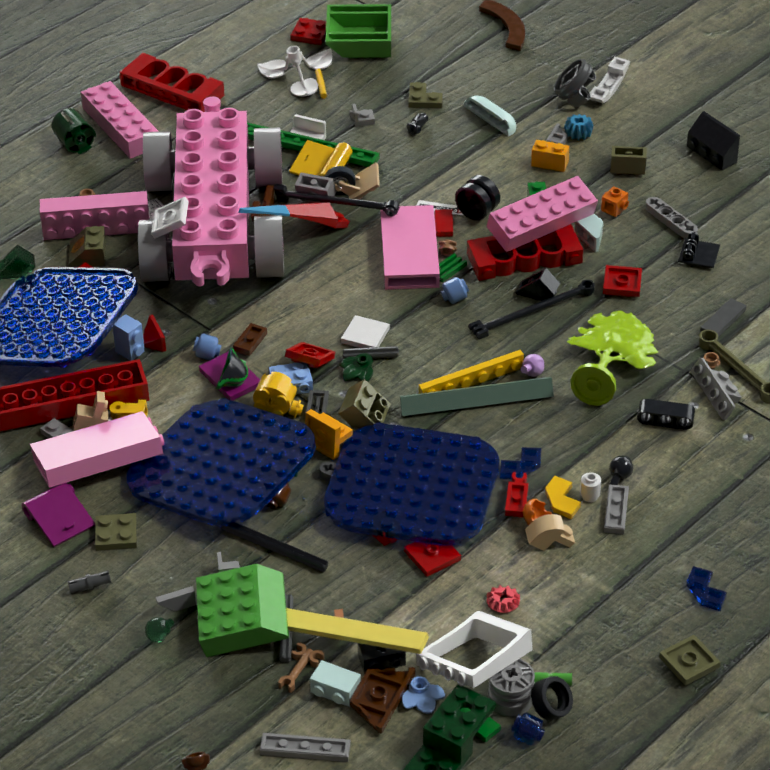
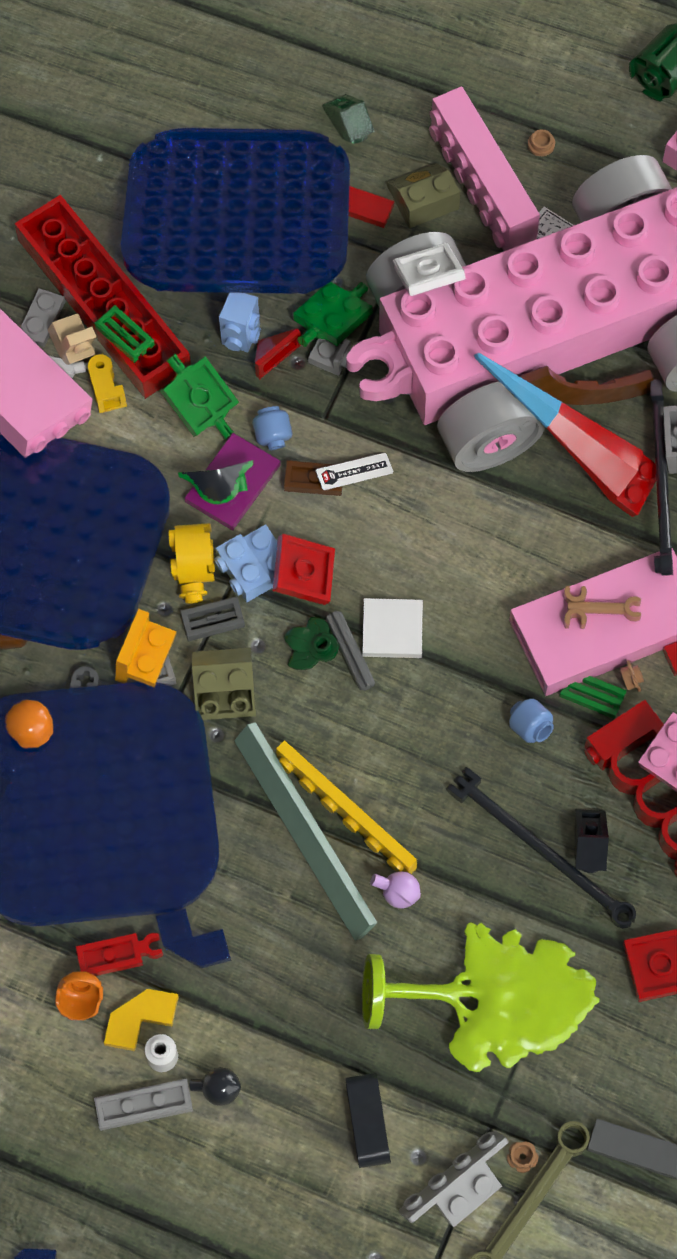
camera: 70 degrees right, 25 degrees up
tan brick [525,514,575,551] -> none
none -> orange hair [5,700,53,748]
none -> green tile [94,305,155,363]
none -> green plate [160,354,239,439]
none -> green plate [293,281,373,347]
none -> light grey bracket [308,339,351,376]
none -> white sticker [316,453,393,490]
none -> medium nougat bar [564,586,641,629]

